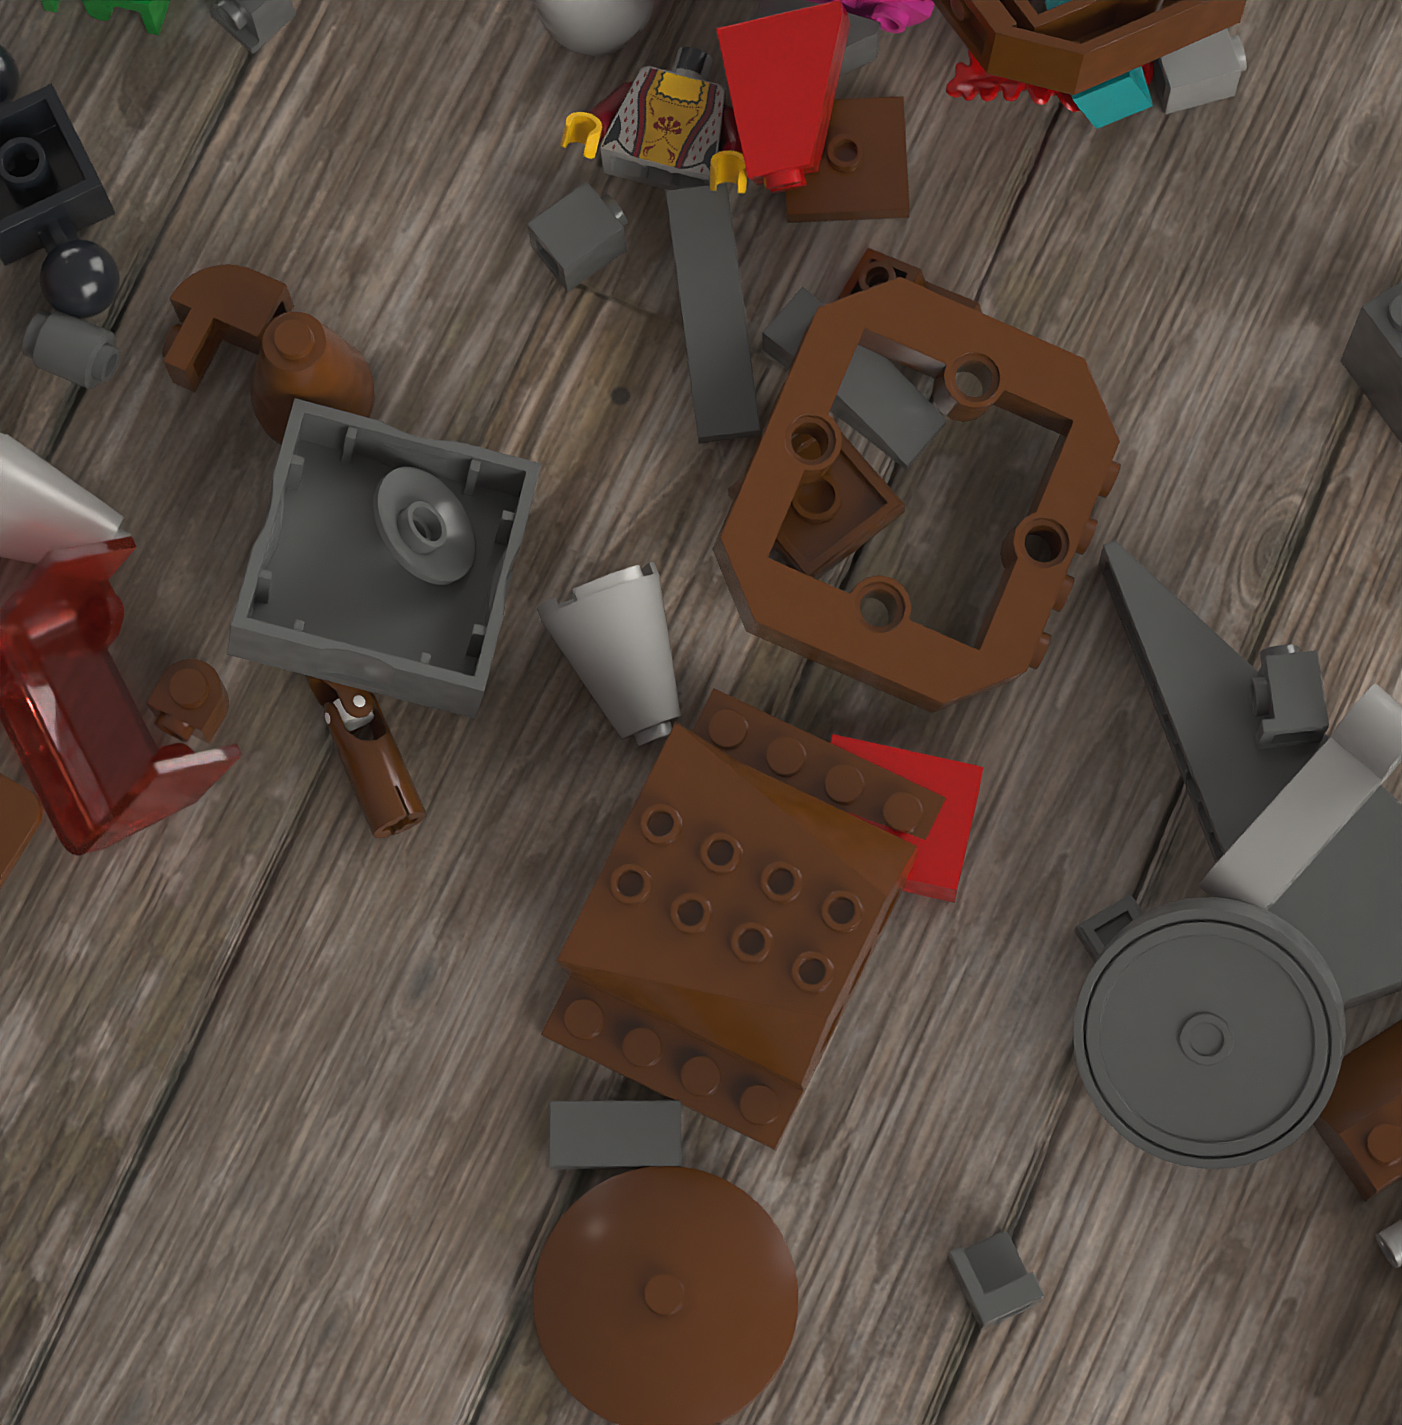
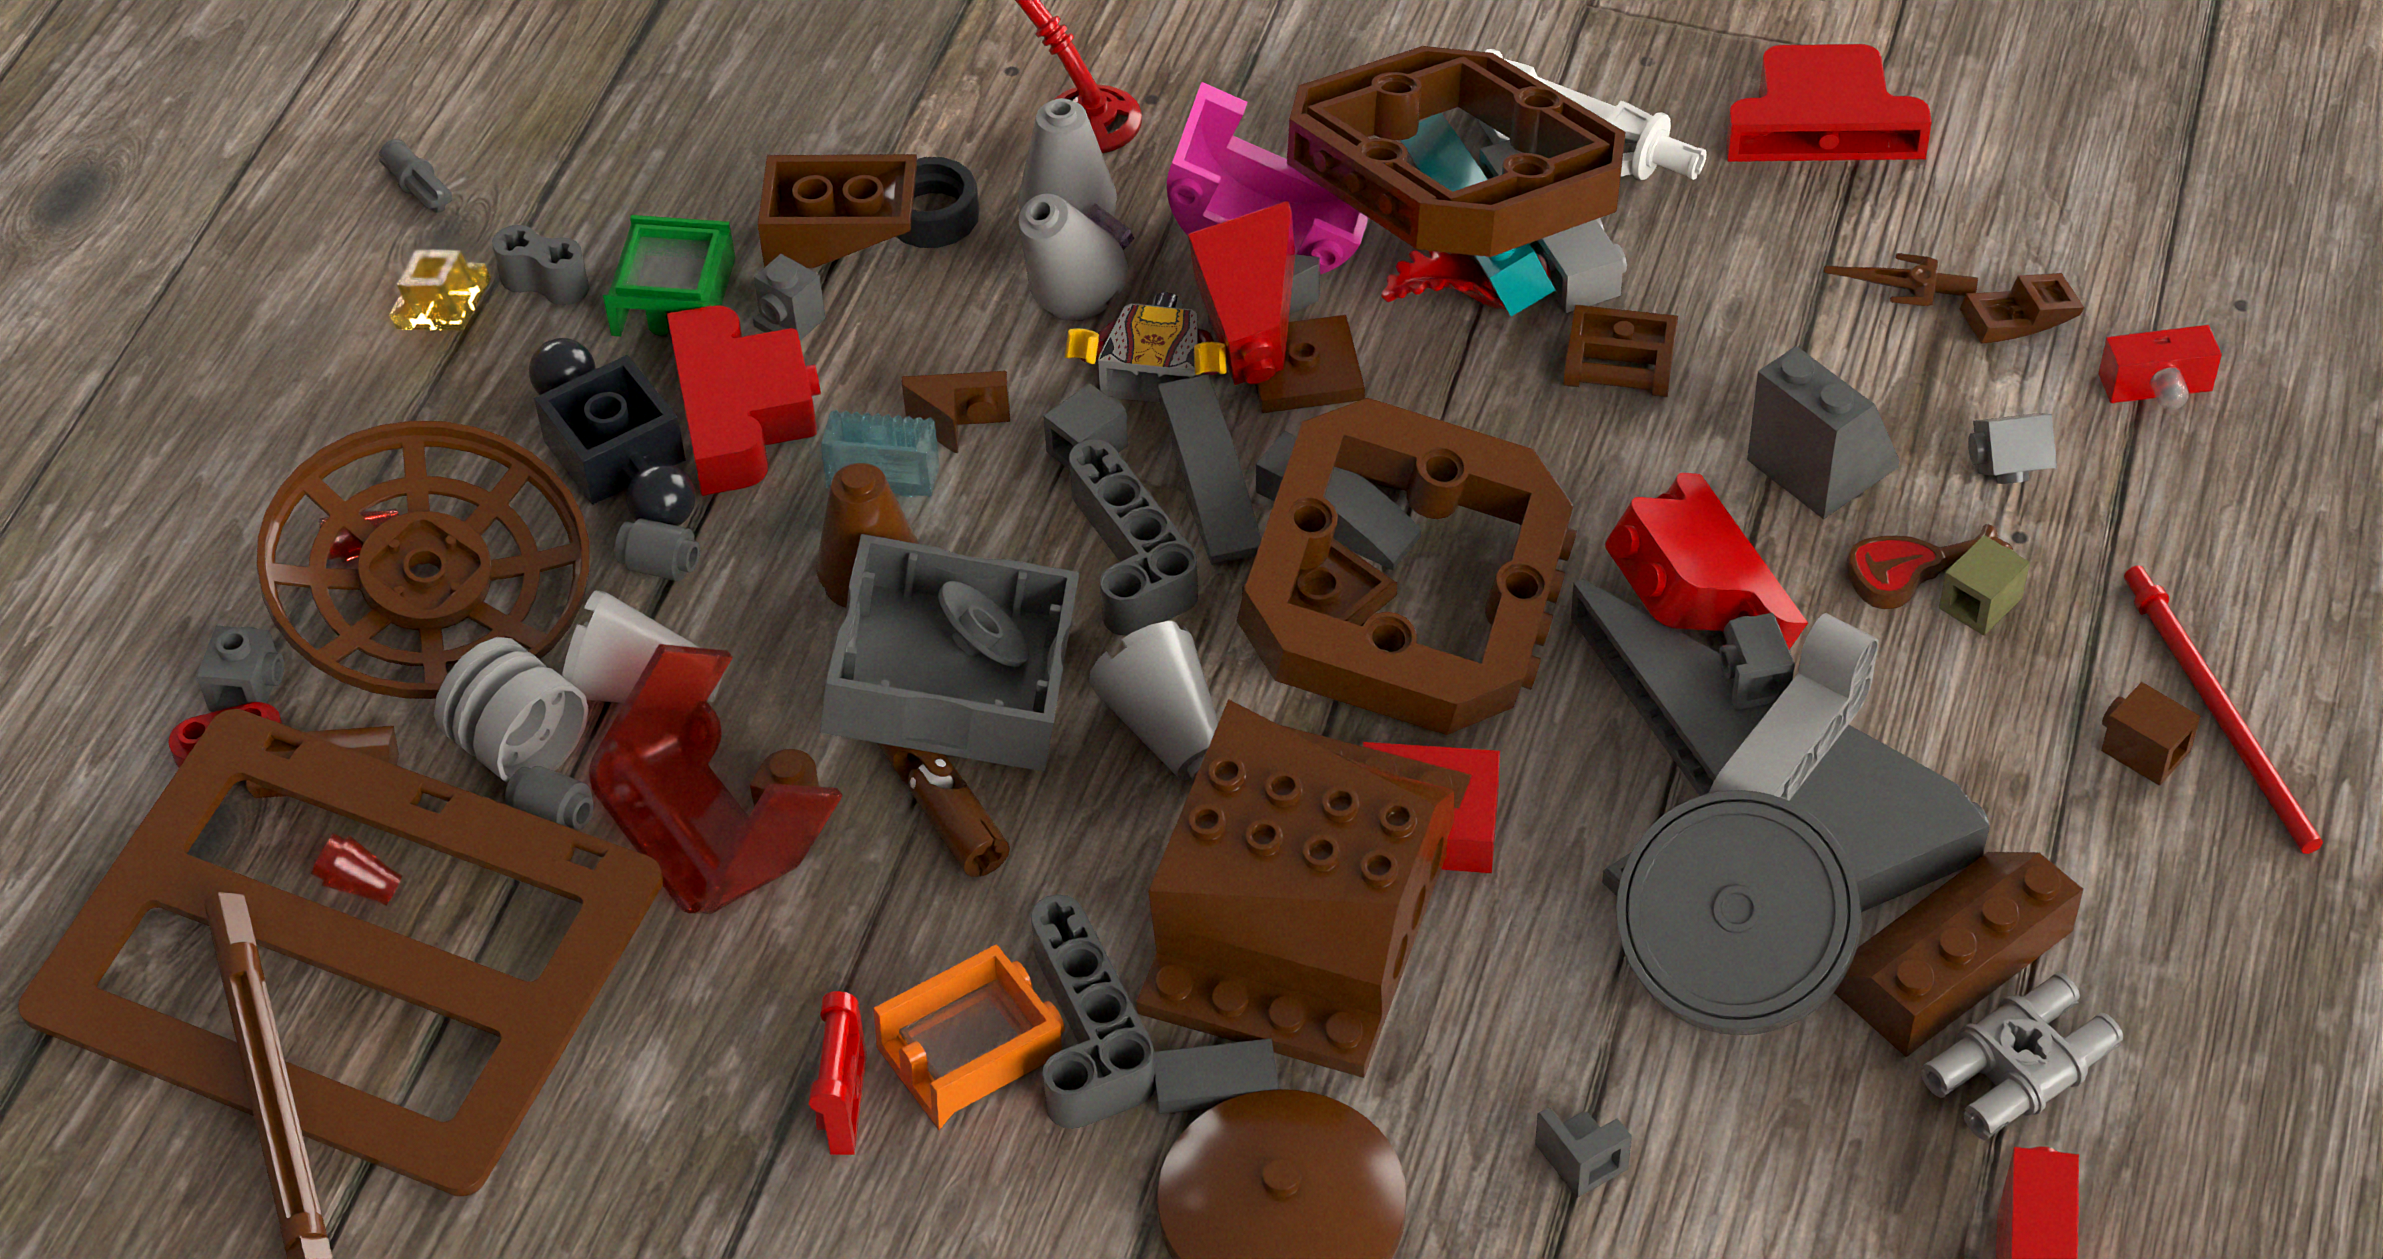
camera: 10 degrees left, 25 degrees down
reddish brown brick [162,264,294,392] -> none
none -> red brick [667,305,821,496]
none -> red plate [809,991,867,1155]
none -> clear light blue brick [821,410,940,497]
none -> orange window [873,944,1065,1130]
none -> reddish brown slope [902,371,1010,453]
none -> dark grey beam [1031,894,1155,1129]
none -> dark grey beam [1069,439,1198,636]
none -> reddish brown plate [1563,305,1678,397]
none -> red brick [1605,473,1808,650]

